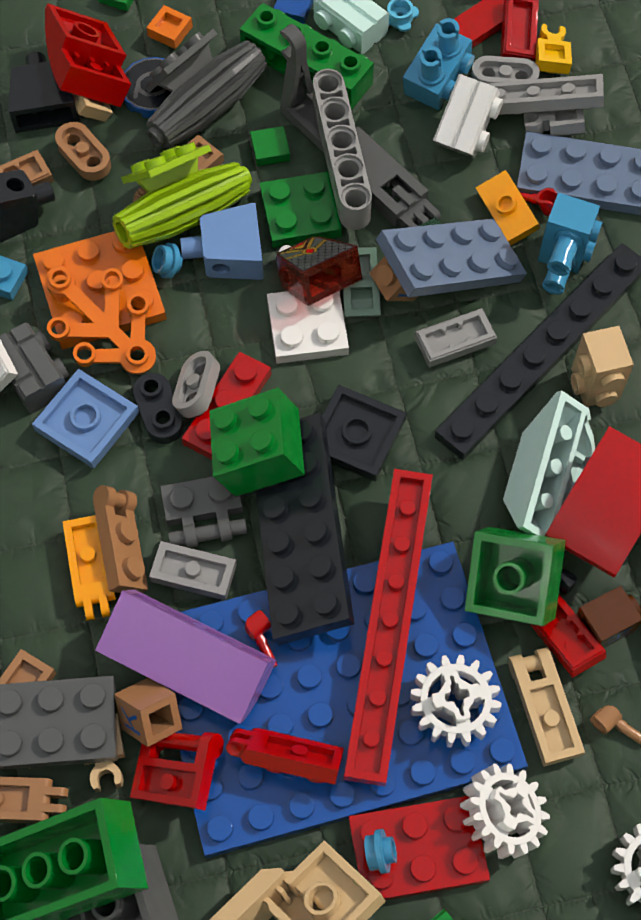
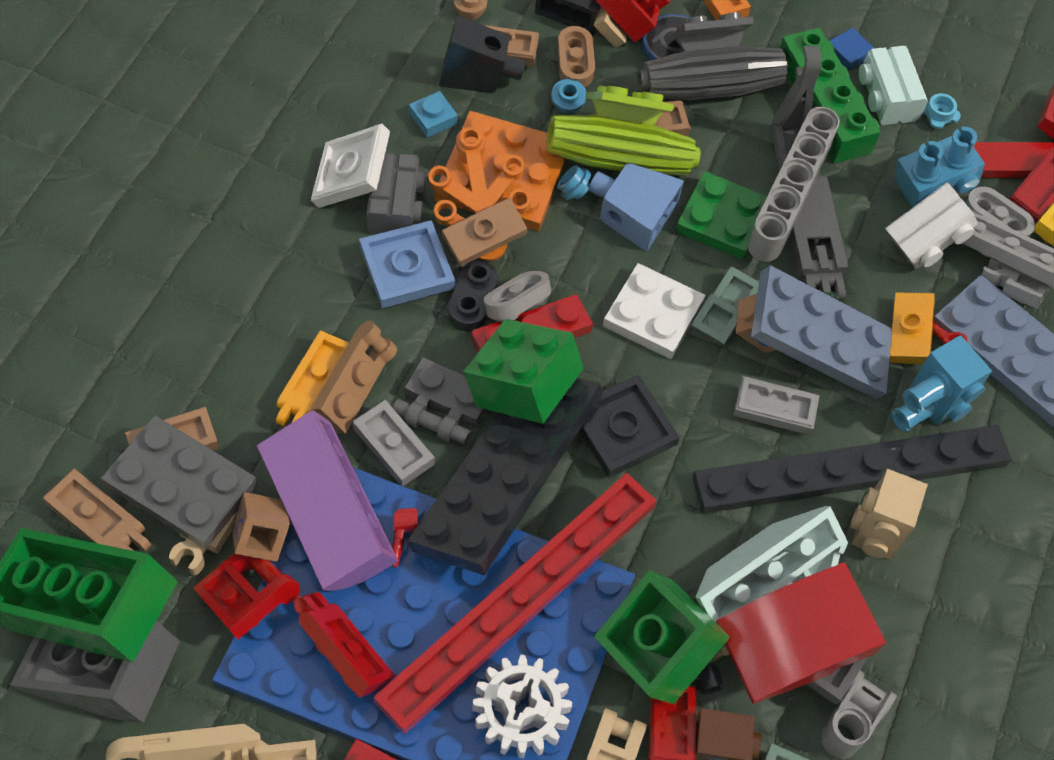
camera: 30 degrees right, 5 degrees down
green tile [250,126,290,166] -> none
clear red torso [276,236,363,306] -> none
none -> medium nougat plate [442,198,528,266]
none -> dark azure plate [551,79,586,114]

